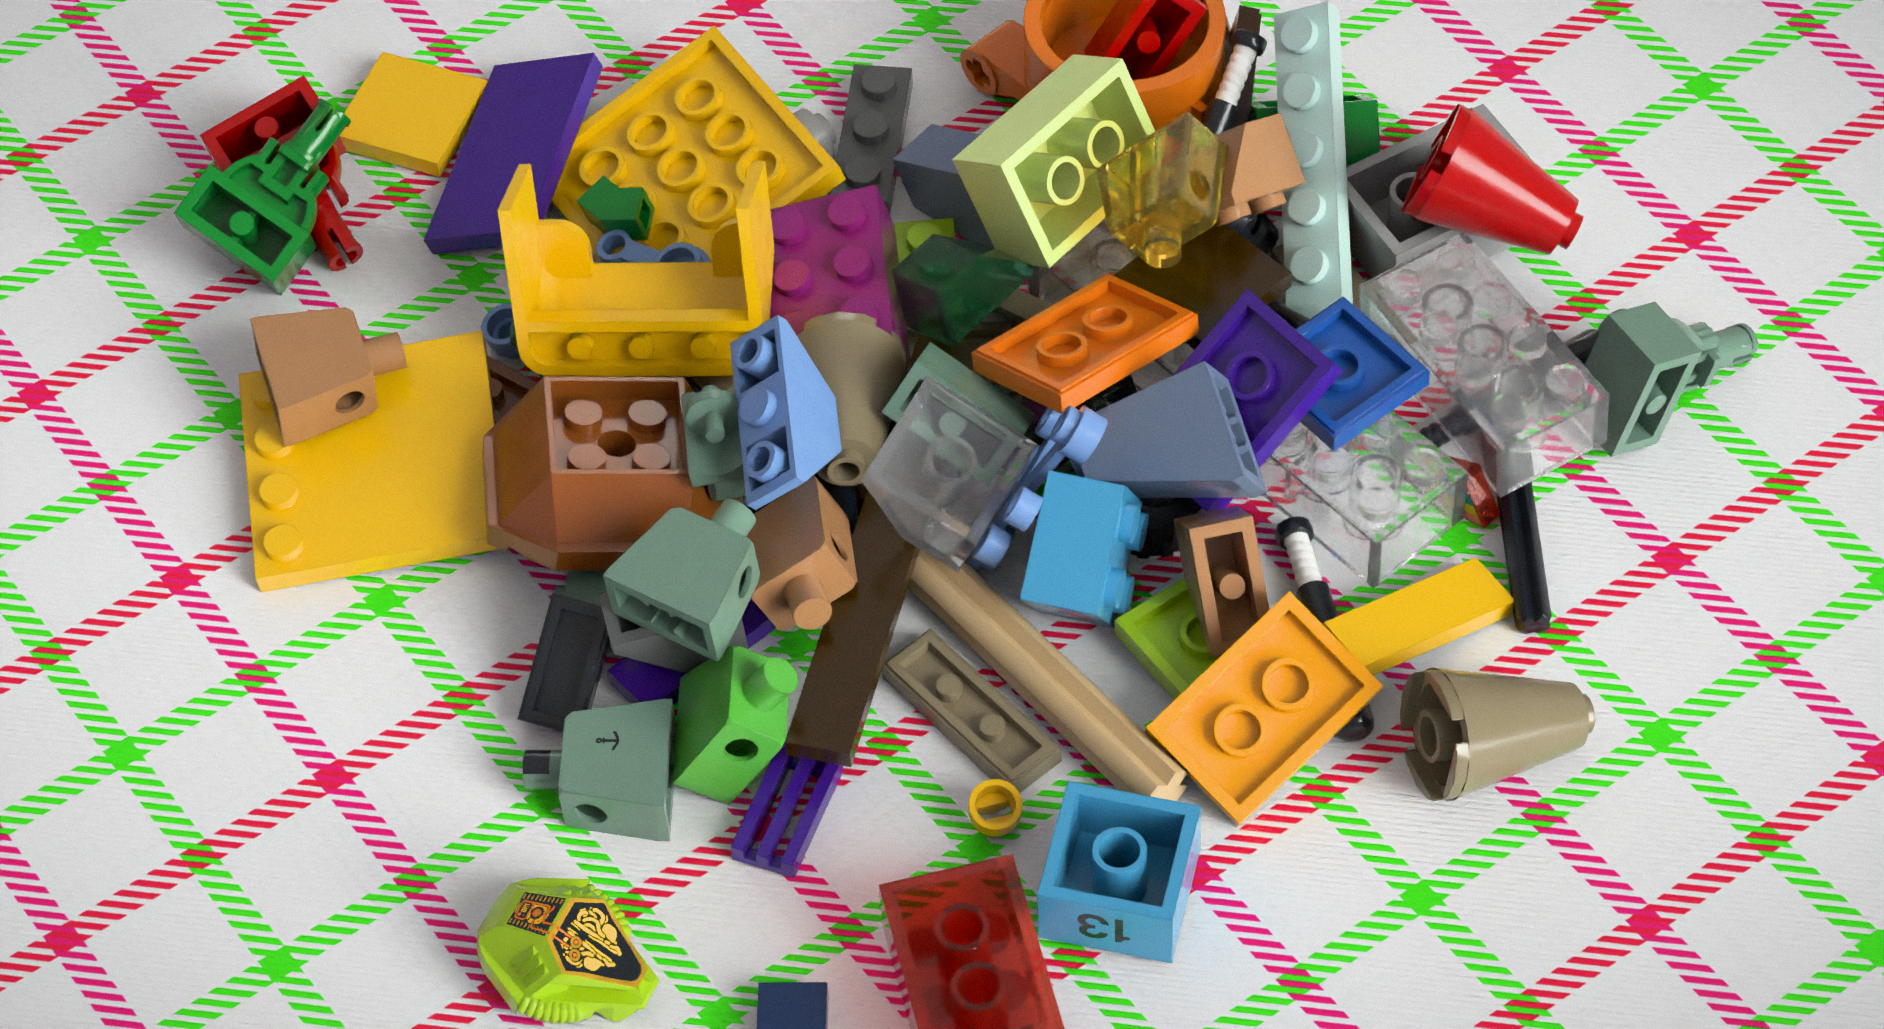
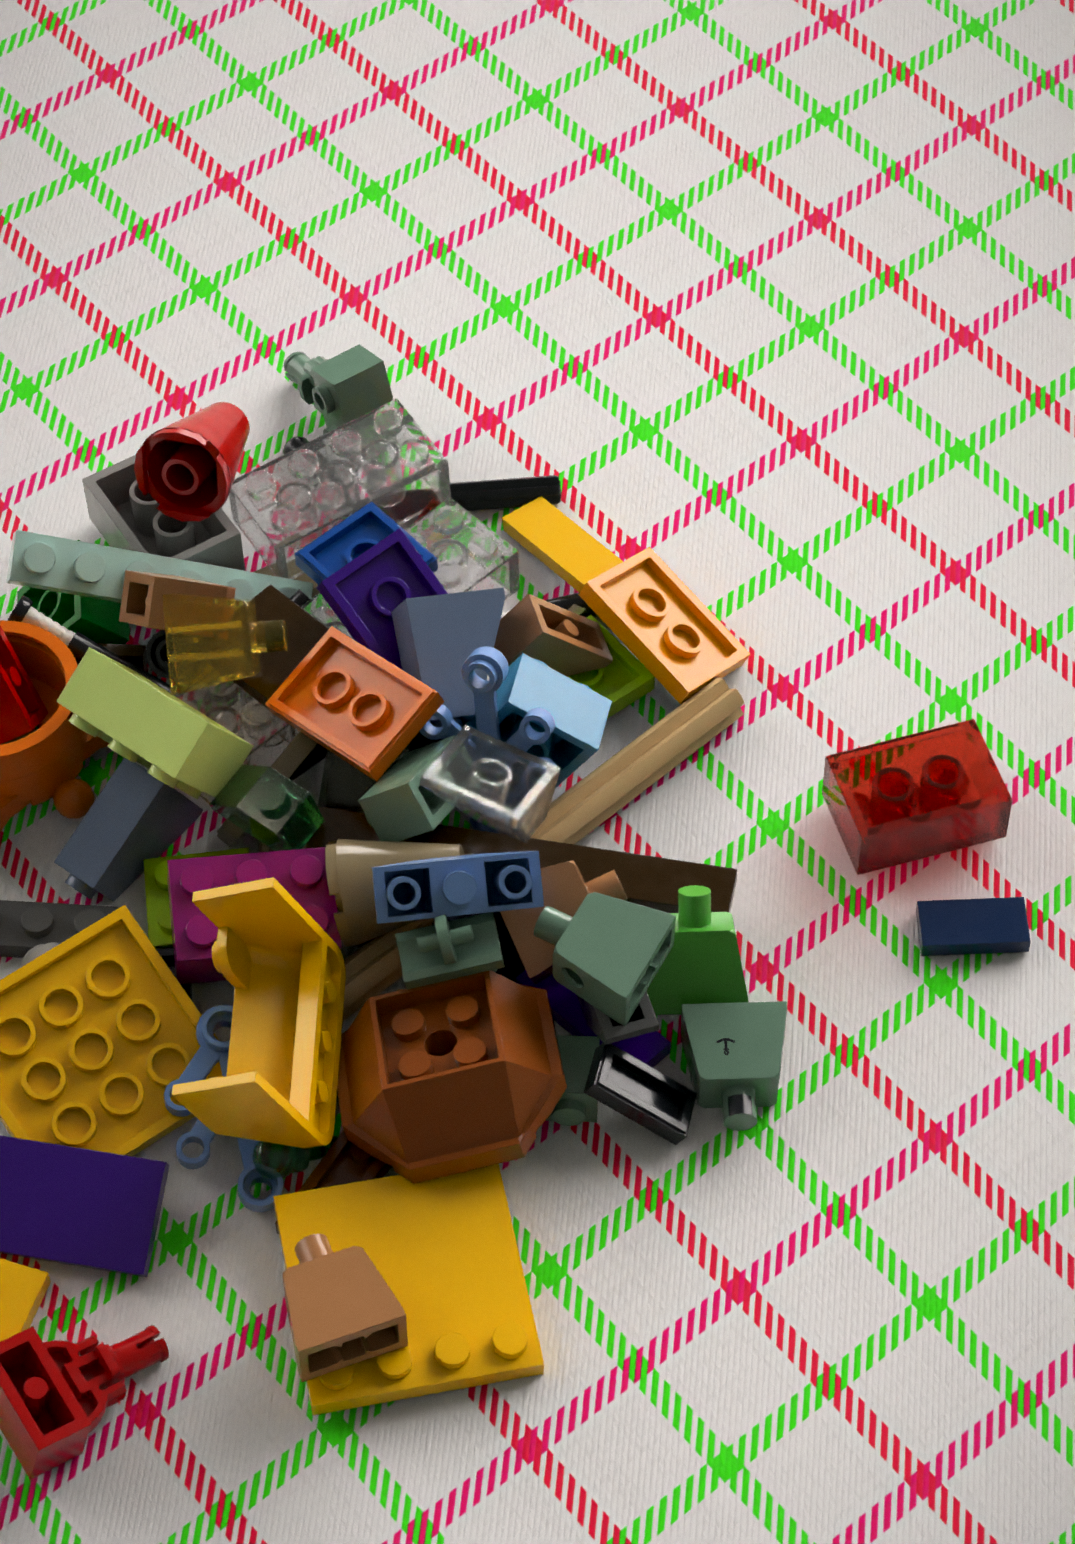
camera: 95 degrees left, 0 degrees up
green brick [174,98,352,295] -> none
lime helmet [477,878,659,1024] -> none
green piece [577,175,655,240] -> none
dark purple tile [731,742,843,878] -> none
dark tan tile [882,629,1062,793] -> none
yellow hinge [968,779,1023,837] -> none
dark azure brick [1037,781,1201,963] -> none
dark tan cone [1400,668,1595,801] -> none

